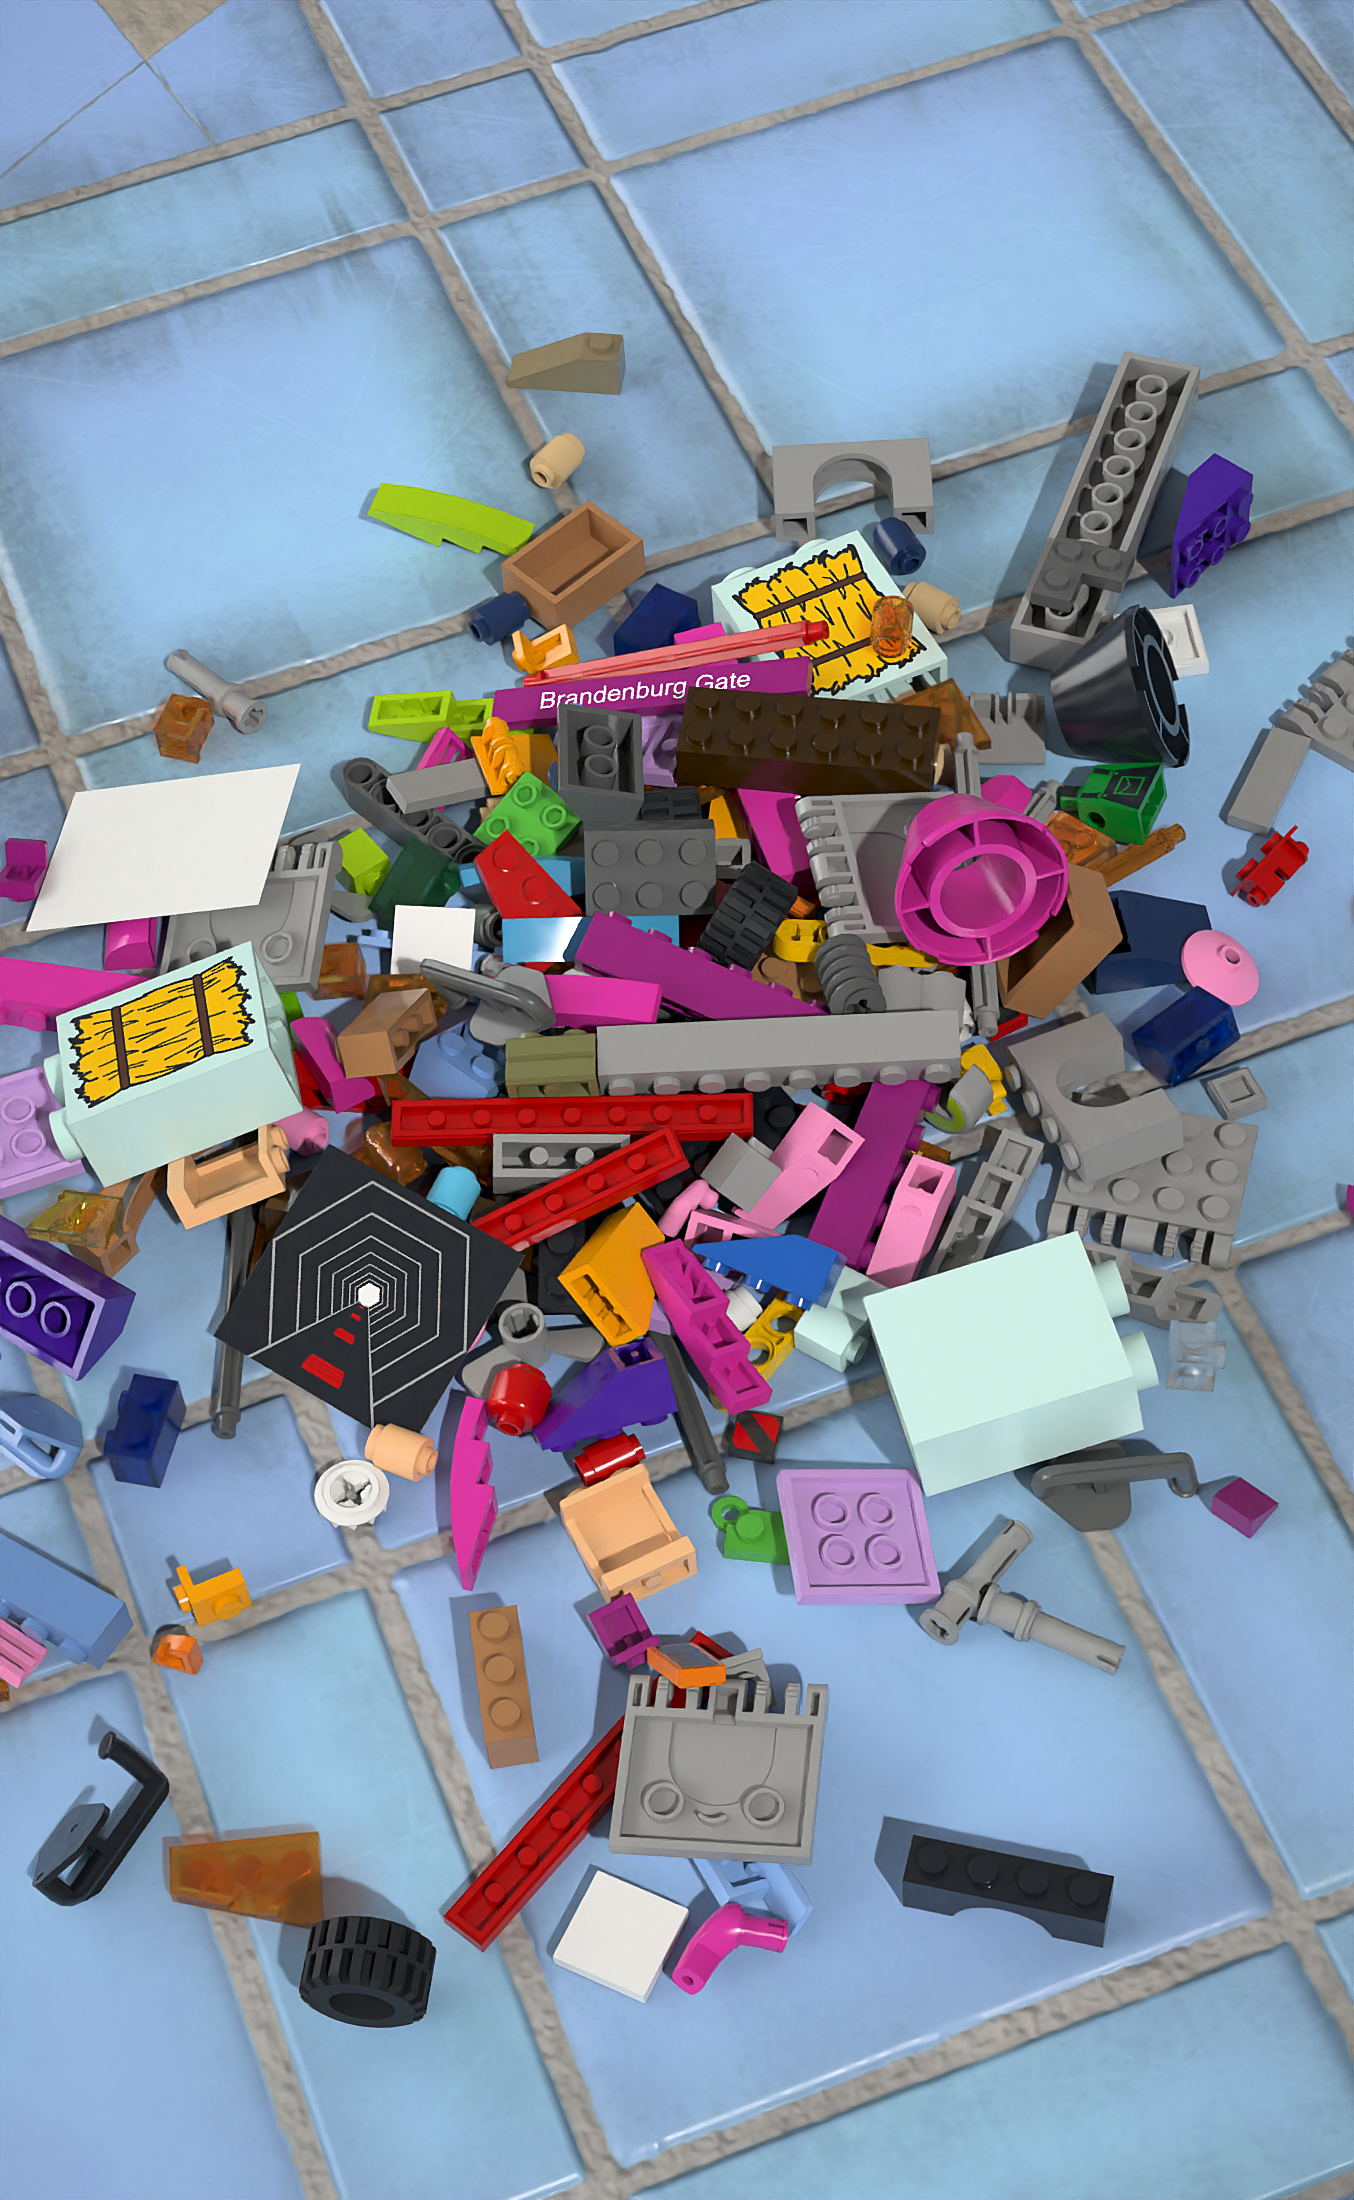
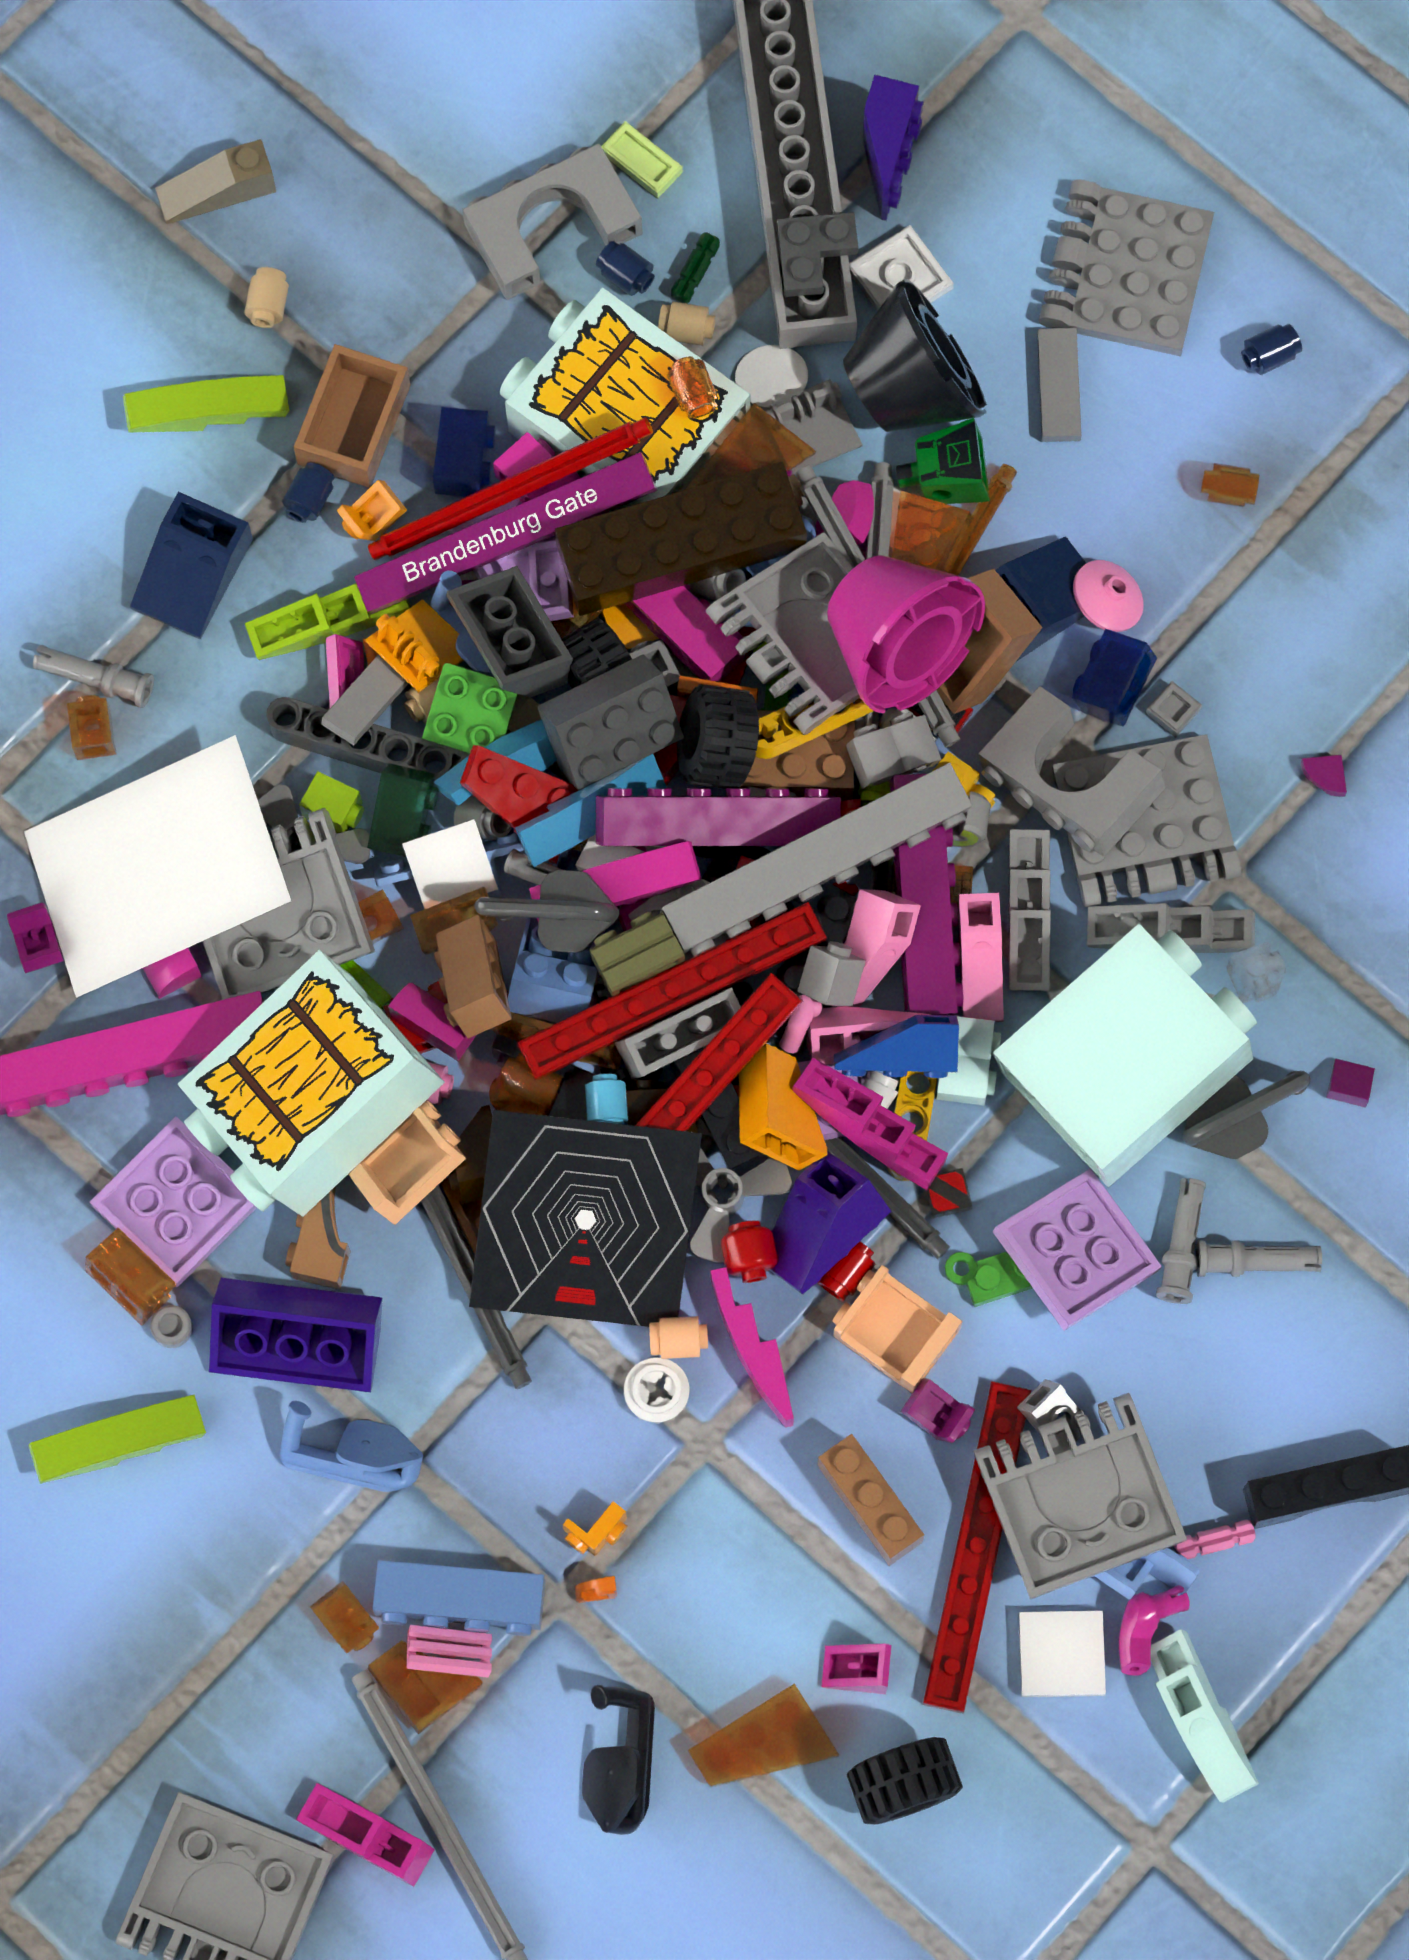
camera: 30 degrees left, 20 degrees up
clear yellow slope [24,1190,123,1250] -> none
clear blue brick [103,1374,187,1488] -> none
orange tile [647,1642,726,1689] -> none
dark grey piece [814,934,887,1015] -> none
red hinge [1230,825,1309,907] -> none
none -> dark blue slope [130,491,253,639]
none -> yellowish green tile [601,121,683,199]
none -> dark green axle [671,232,720,304]
none -> white sticker [735,345,808,407]
none -> dark pink slope [822,1643,891,1694]
none -> light aqua slope [1151,1629,1259,1803]
none -> bright pink axle [1174,1519,1256,1559]

